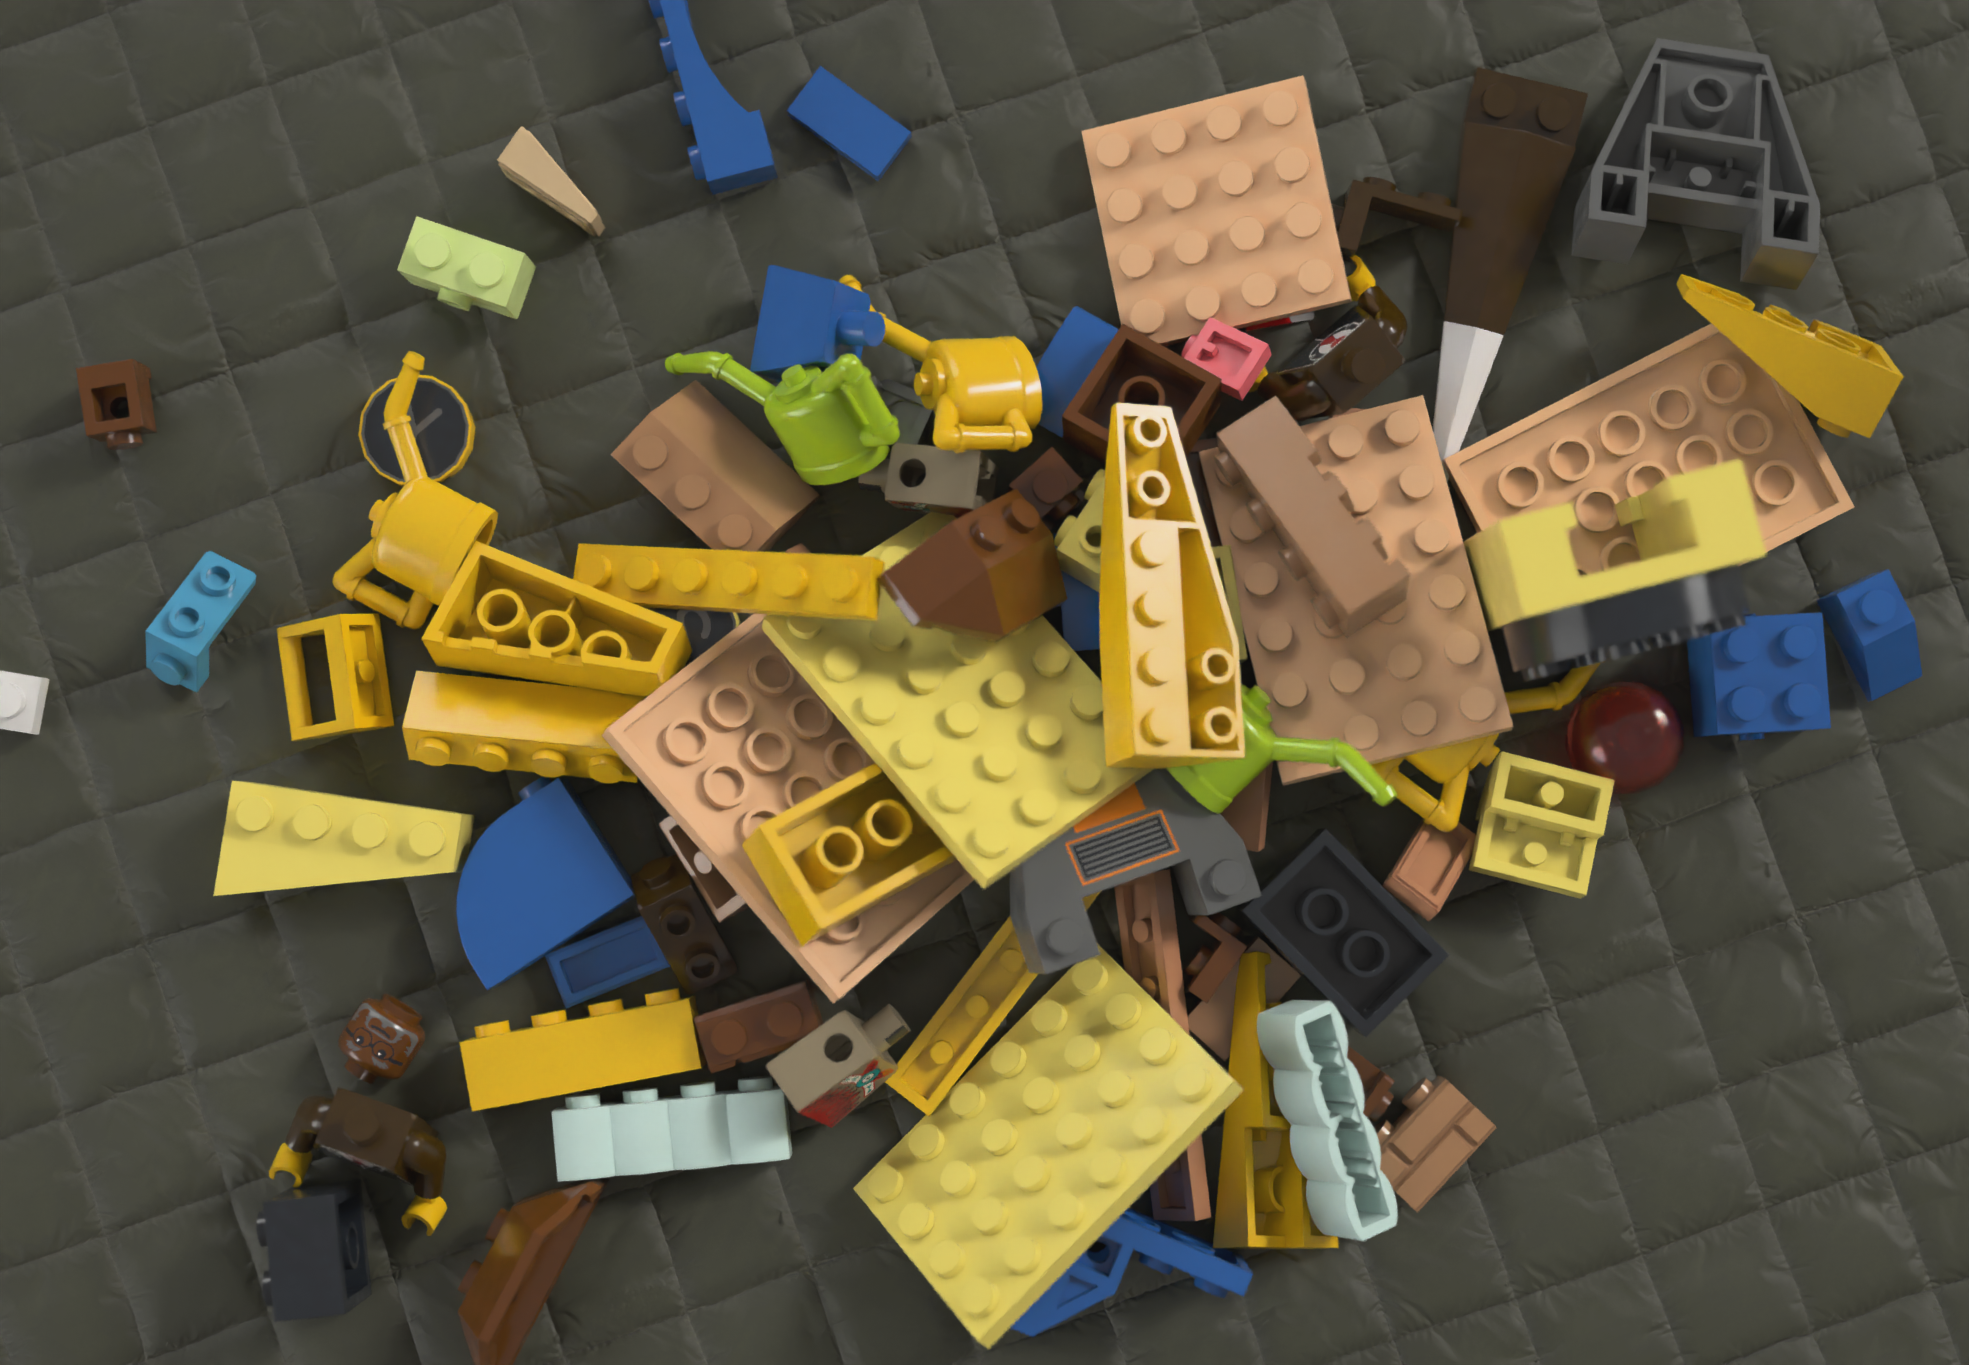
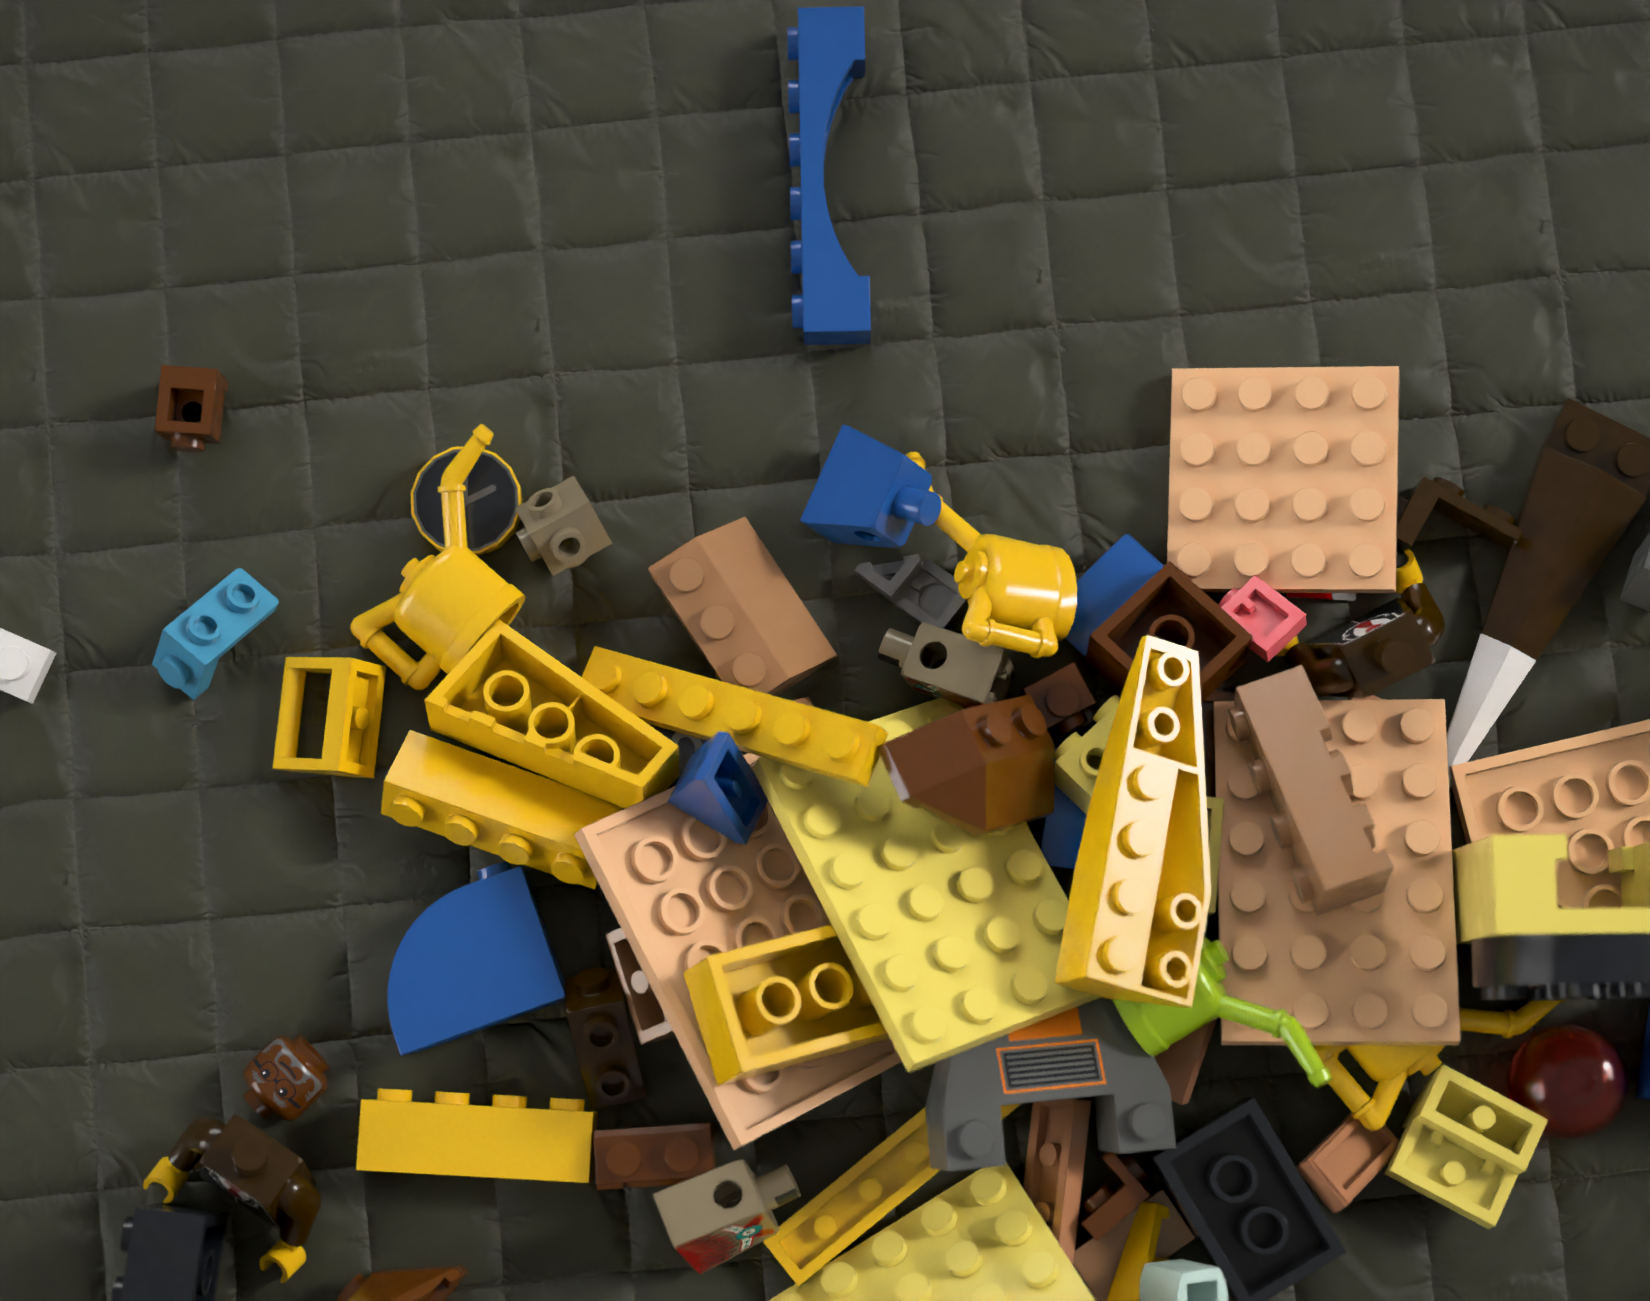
camera: 15 degrees right, 5 degrees down
light yellow wedge [213,781,475,896] -> none
yellowish green brick [397,216,536,320] -> none
tan slope [497,126,605,237] -> none
blue tile [545,916,670,1008] -> none
light aqua brick [551,1076,792,1181] -> none
lime piece [665,351,900,485] -> none
blue tile [787,66,912,181] -> none
none -> dark tan brick [515,476,612,576]
none -> blue slope [667,731,768,845]

